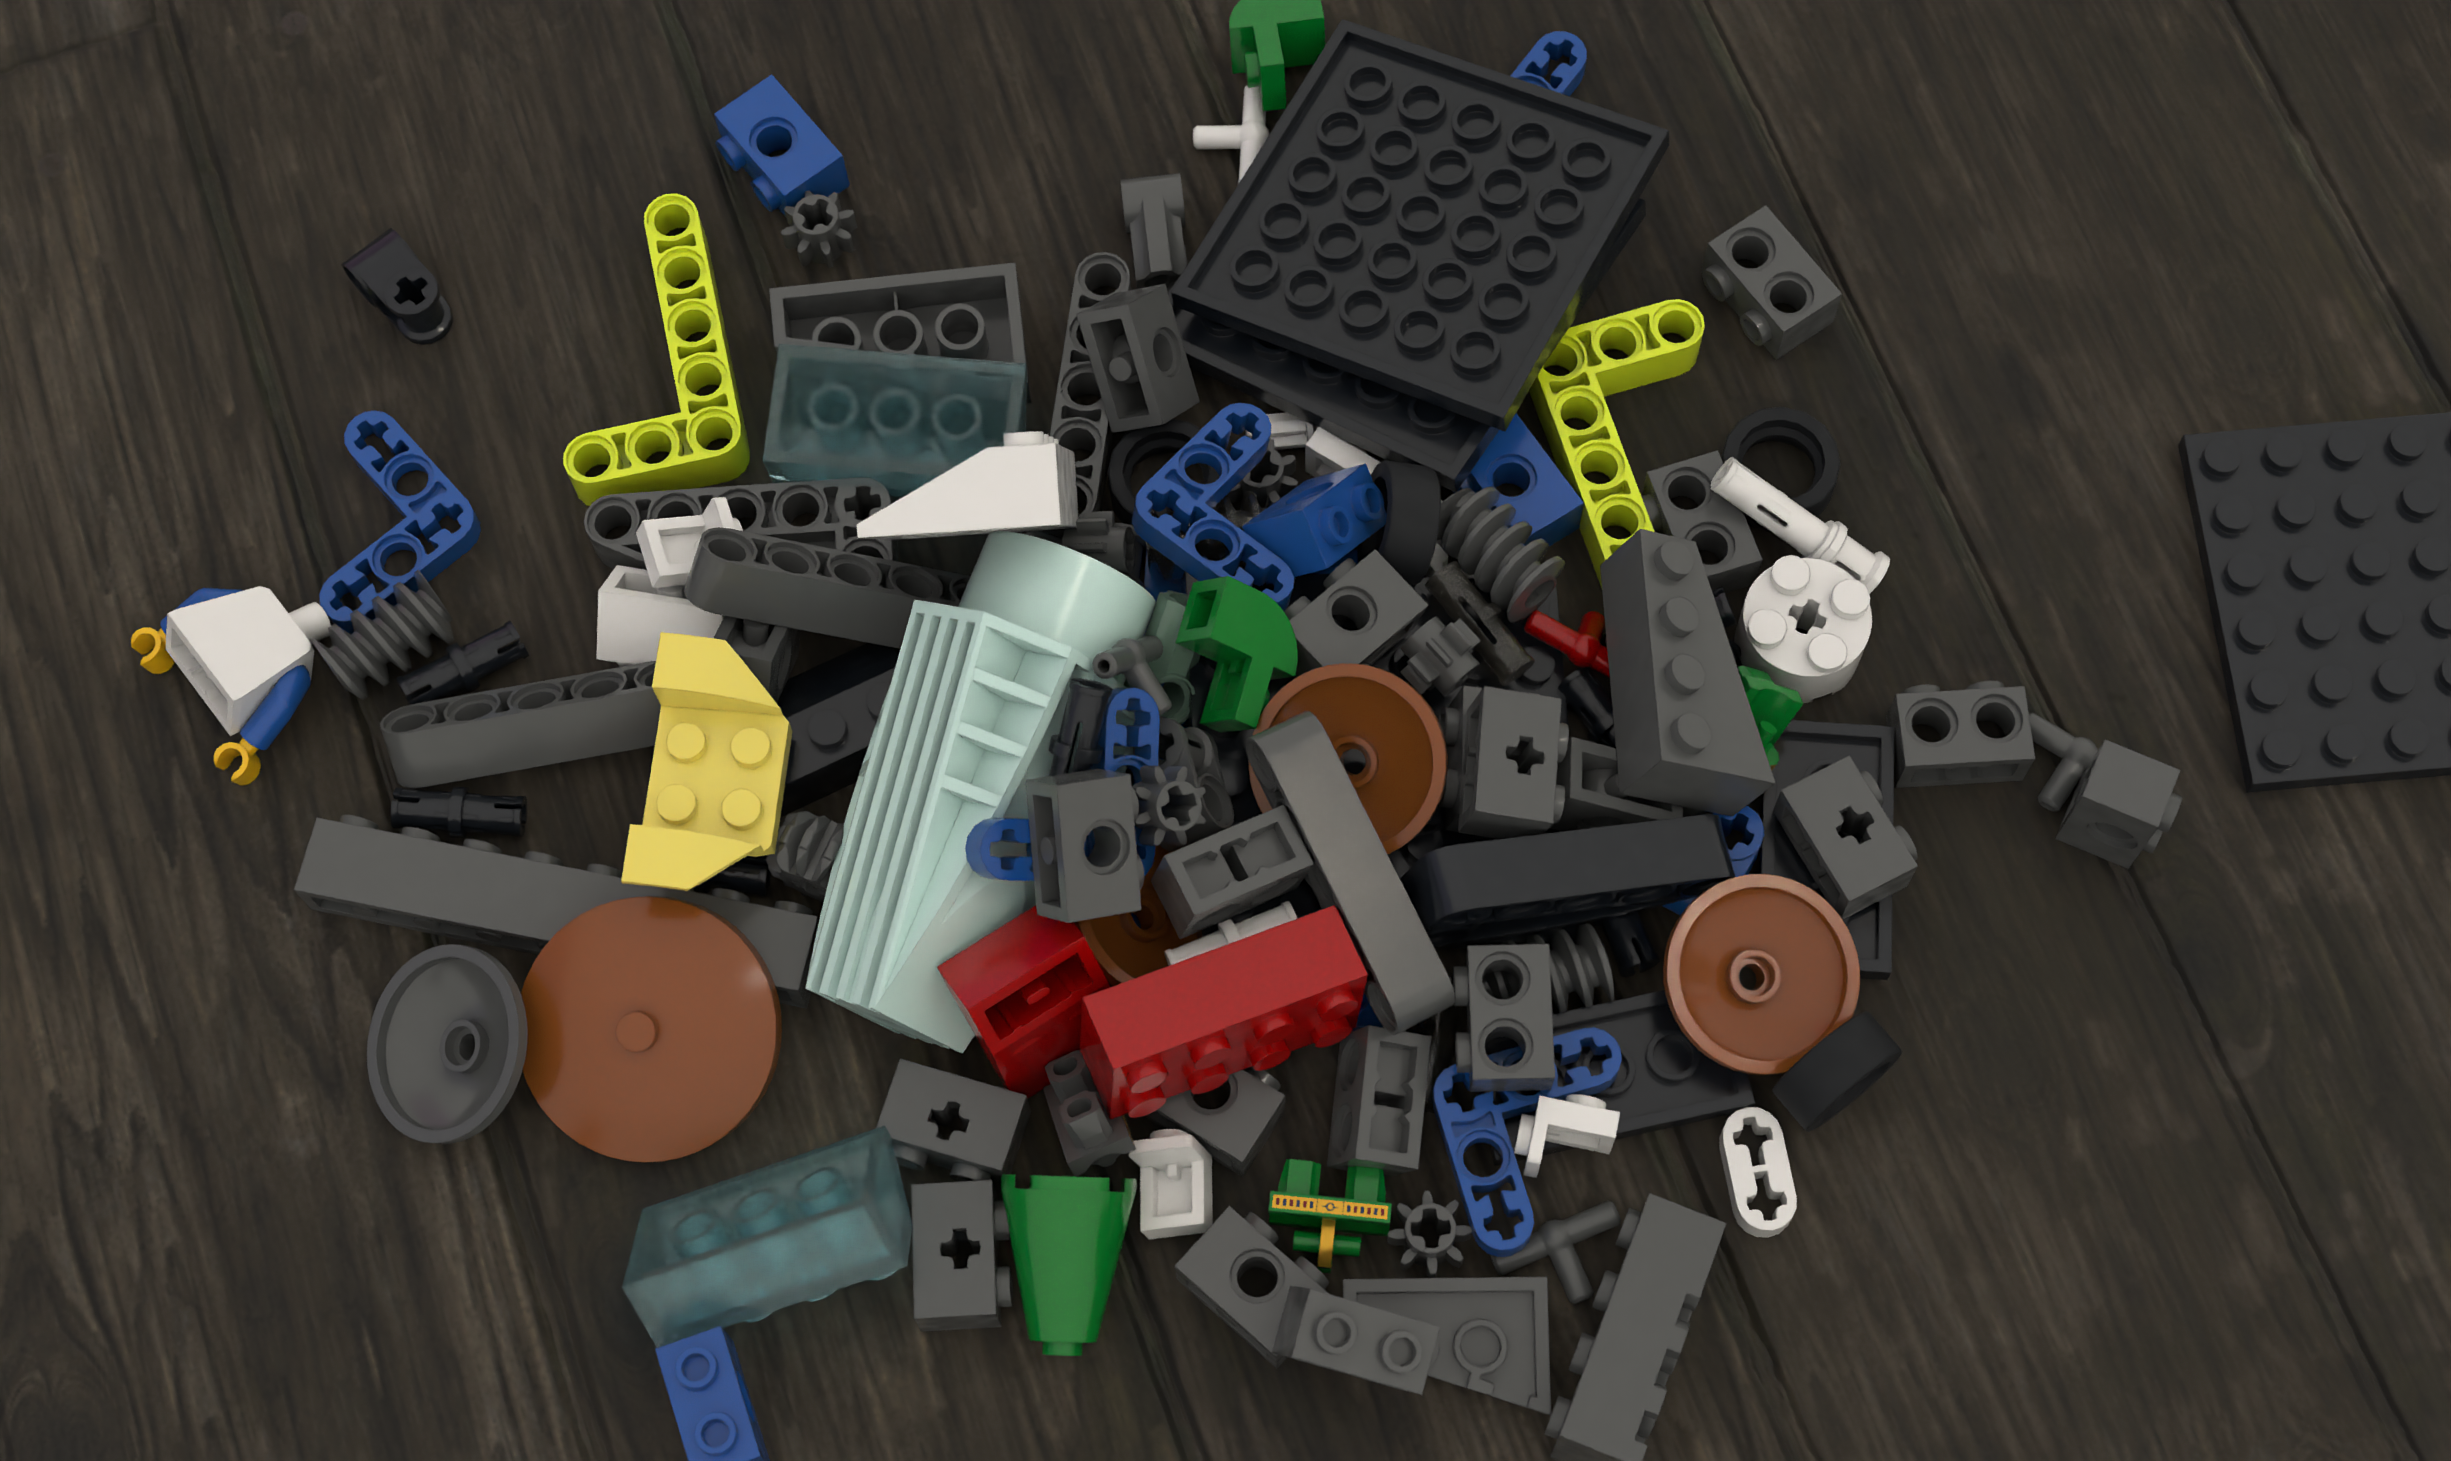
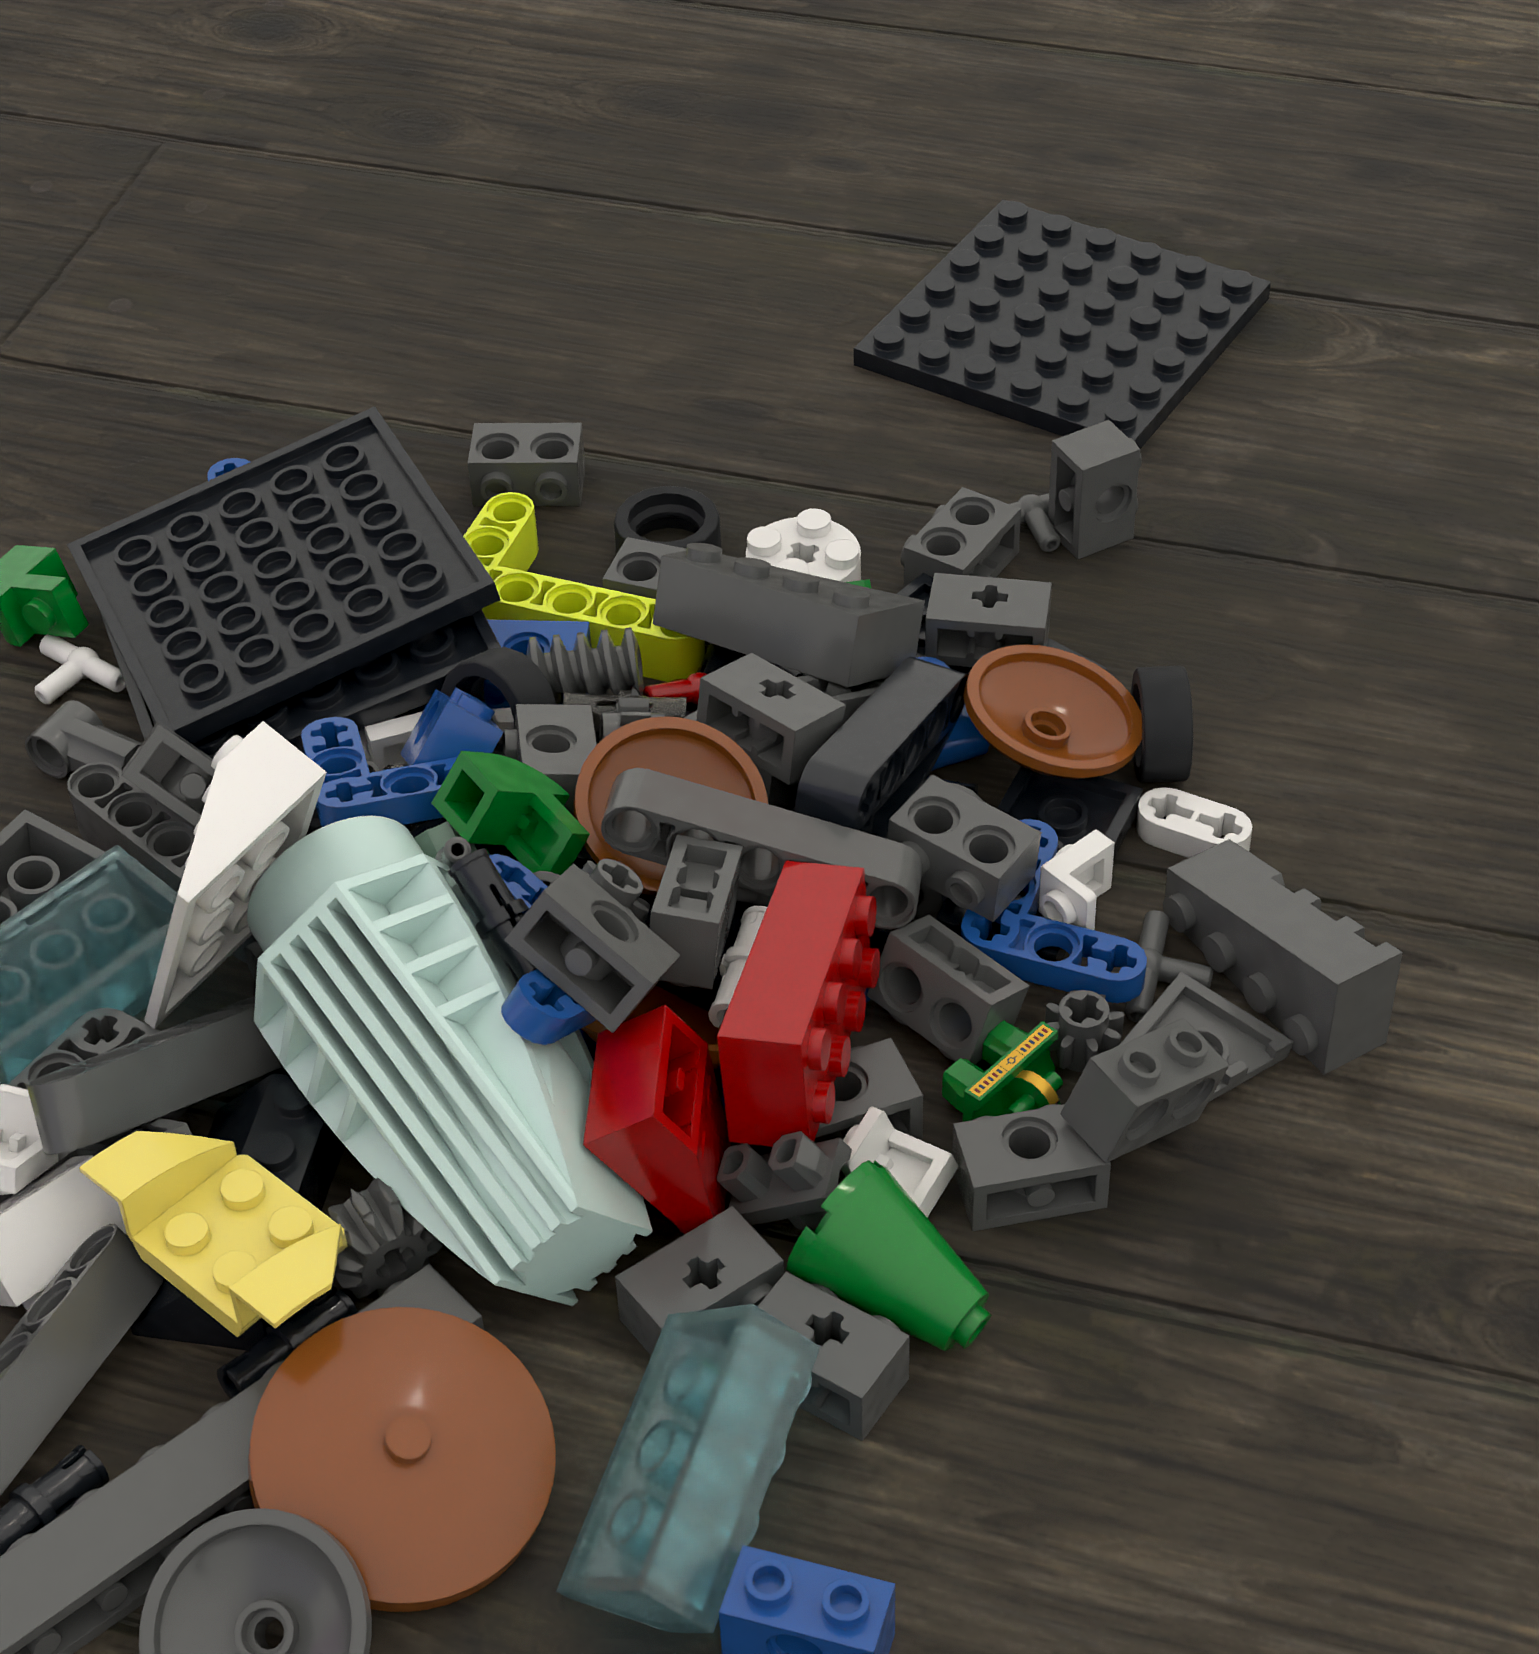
camera: 55 degrees left, 25 degrees down
white pin [1710,457,1890,594] -> none

